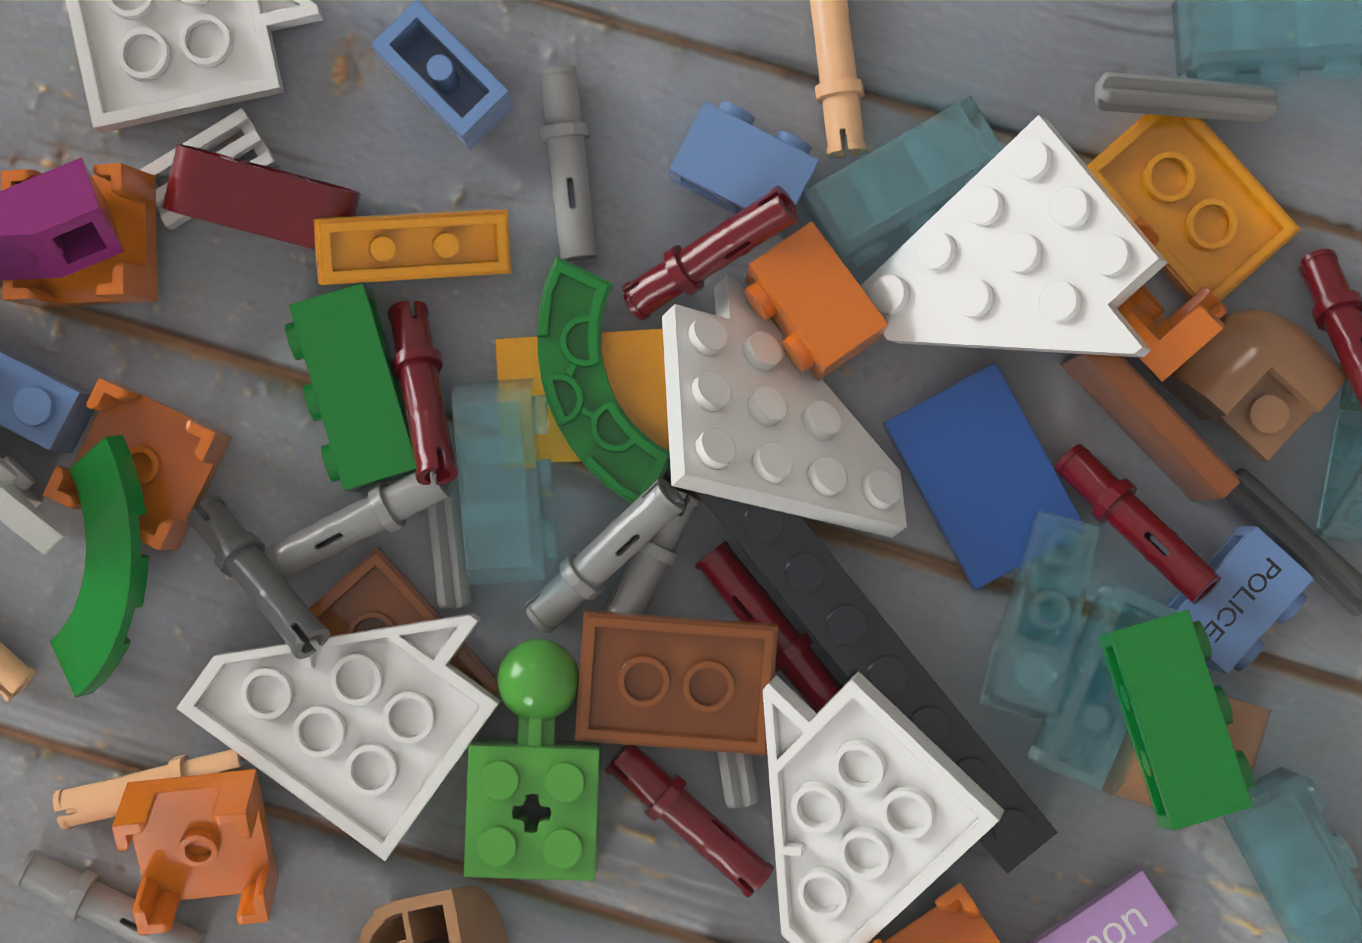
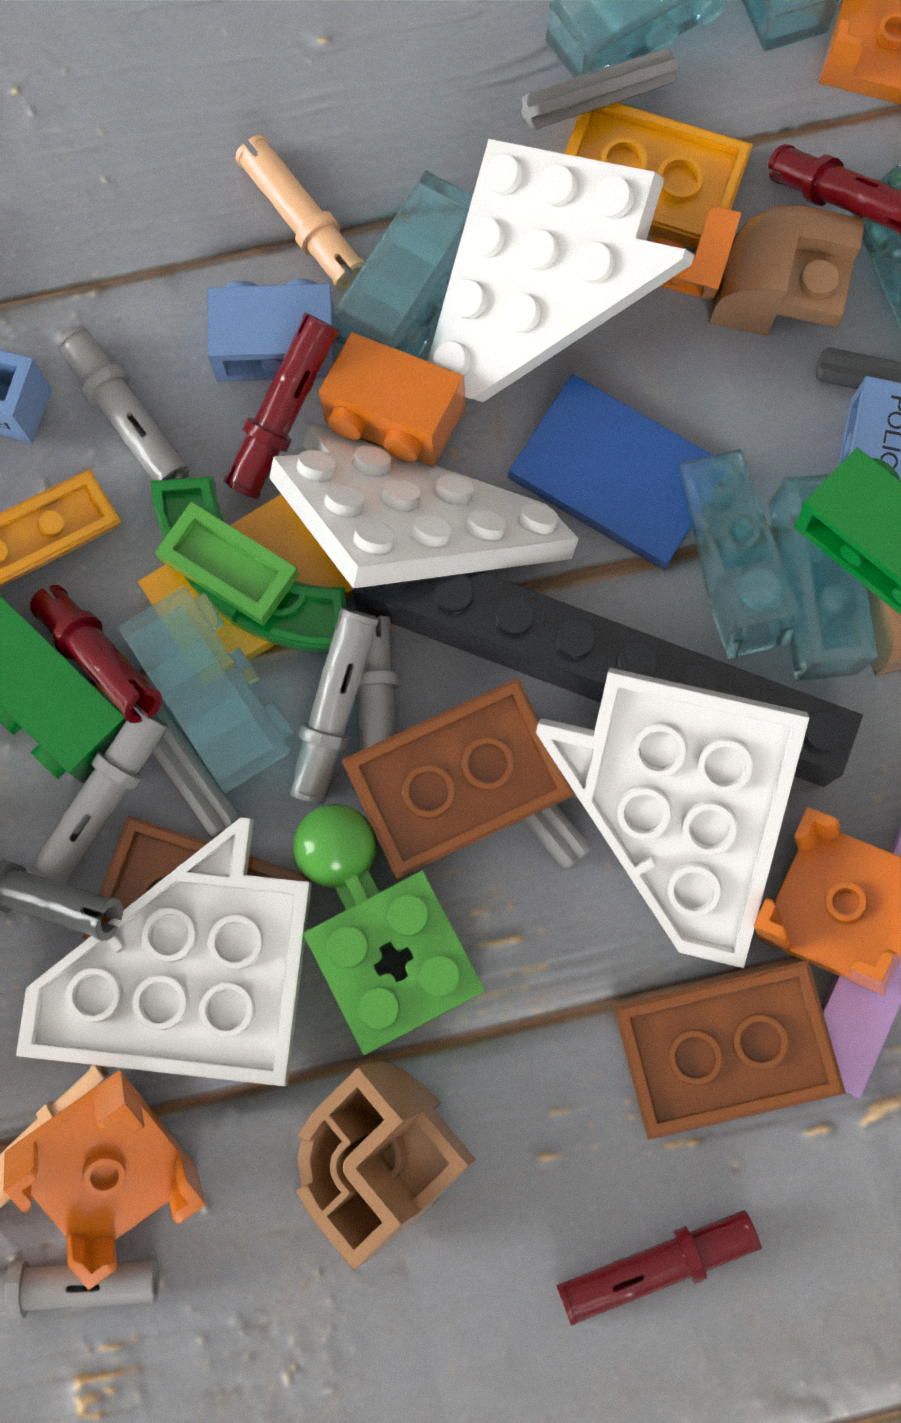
camera: 30 degrees left, 10 degrees down
dark red pin [604,745,774,898] -> none
dark red pin [695,540,843,713] -> none
dark red pin [1055,444,1221,605] -> none
dark orange tile [1060,353,1240,501] -> none
none -> bright green tile [154,501,299,626]

